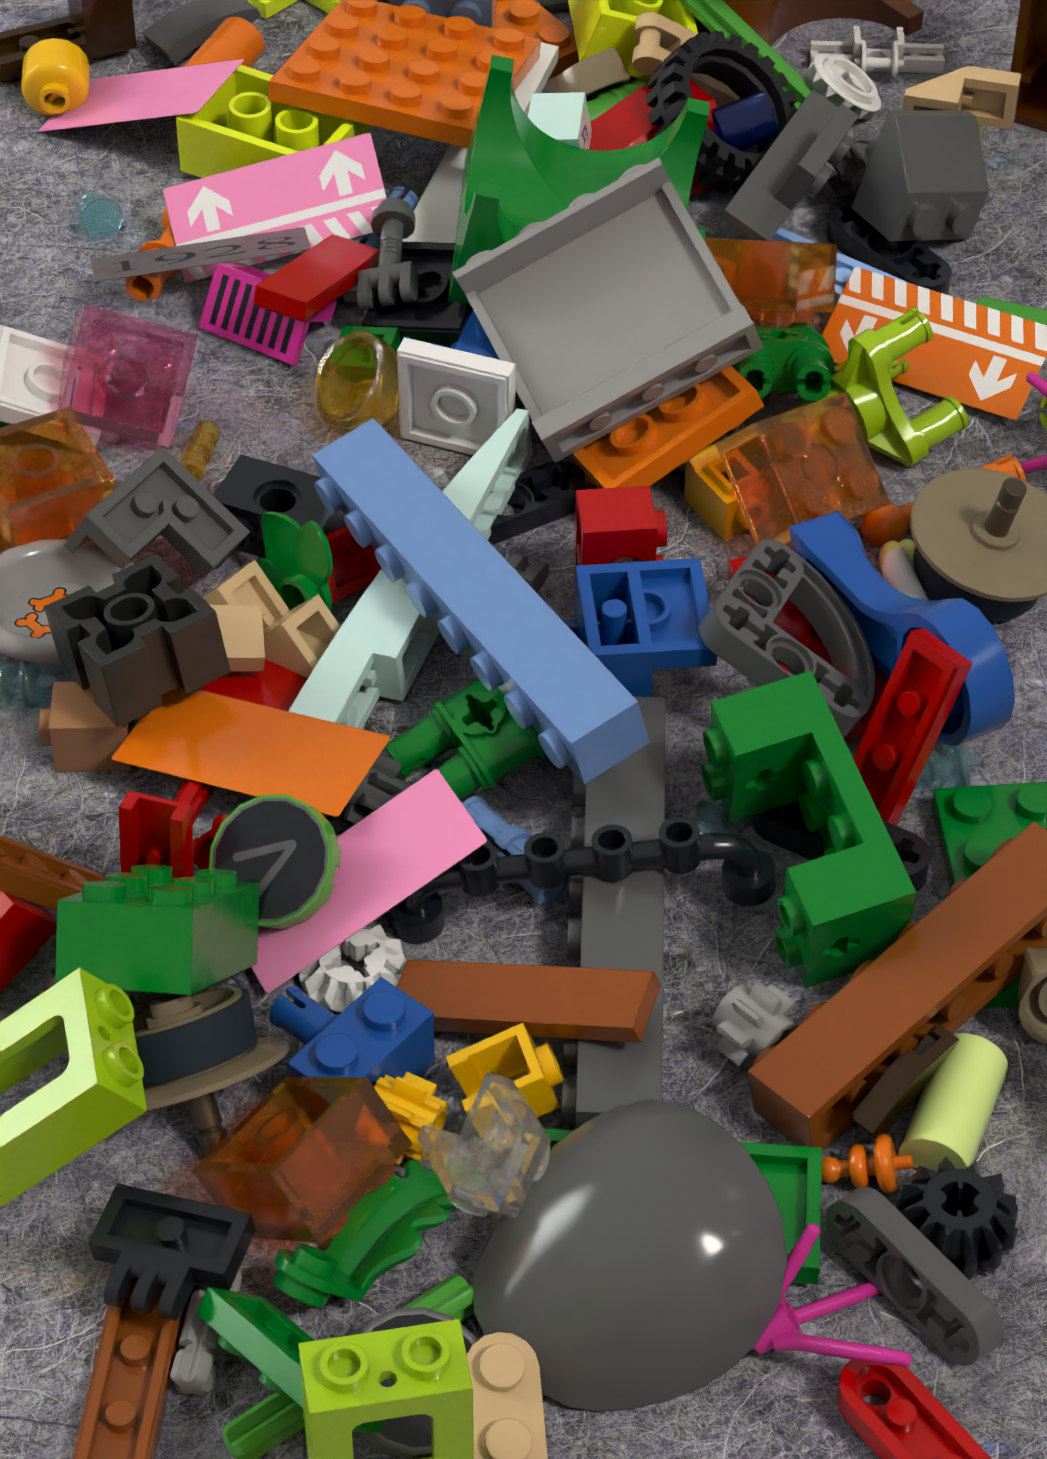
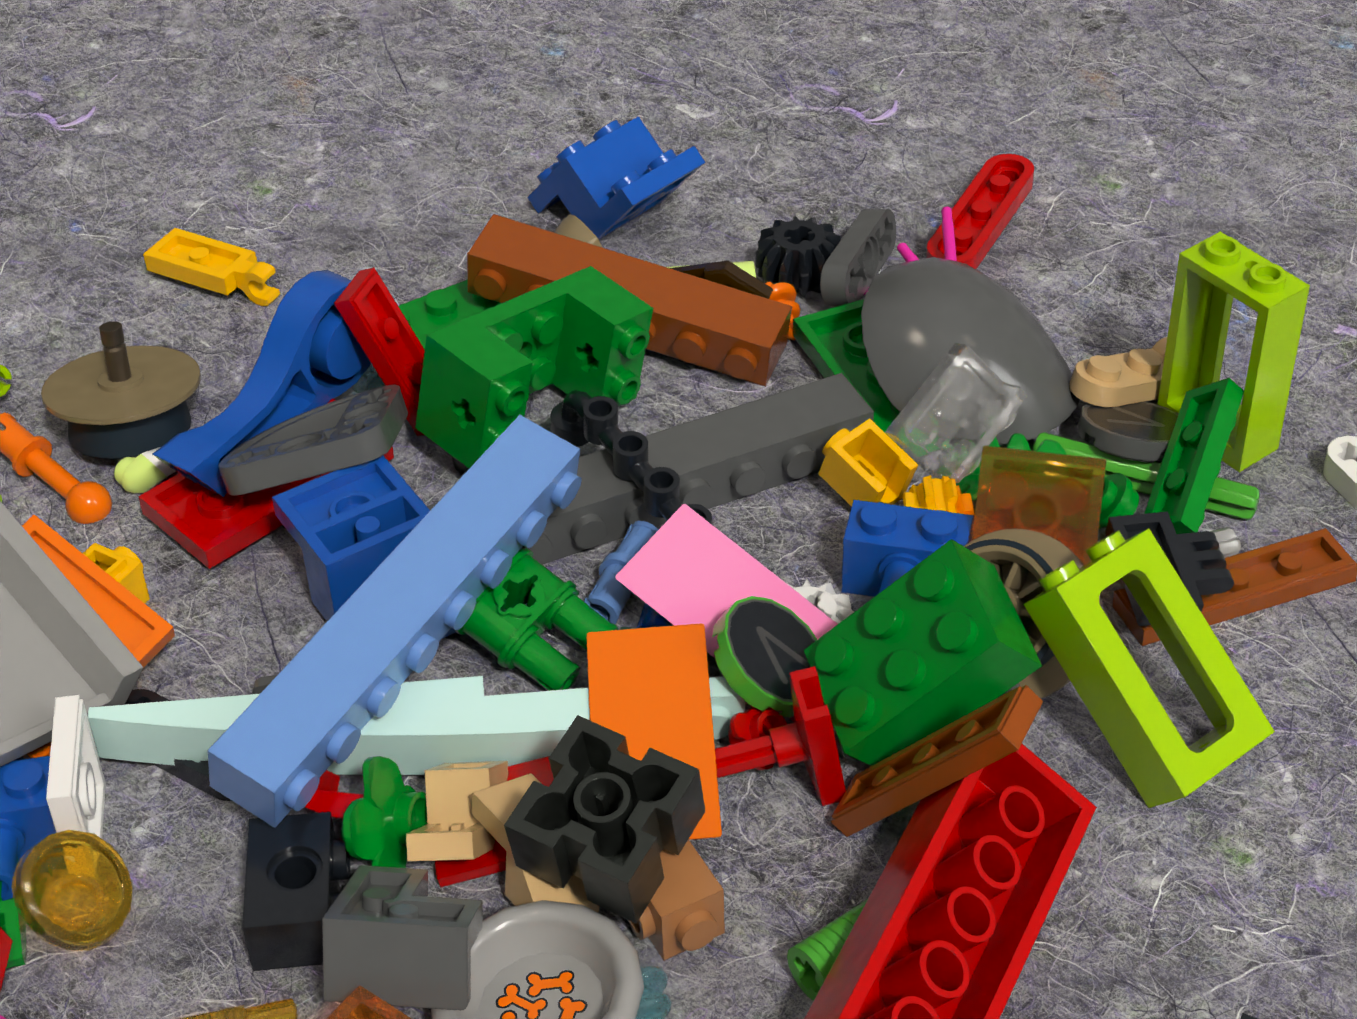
camera: 115 degrees left, 5 degrees down
dark orange tile [397,959,661,1043] -> none
red brick [574,485,667,583] -> none
light grey gear [713,982,798,1068] -> none
clear orange brick [715,392,891,546] -> none

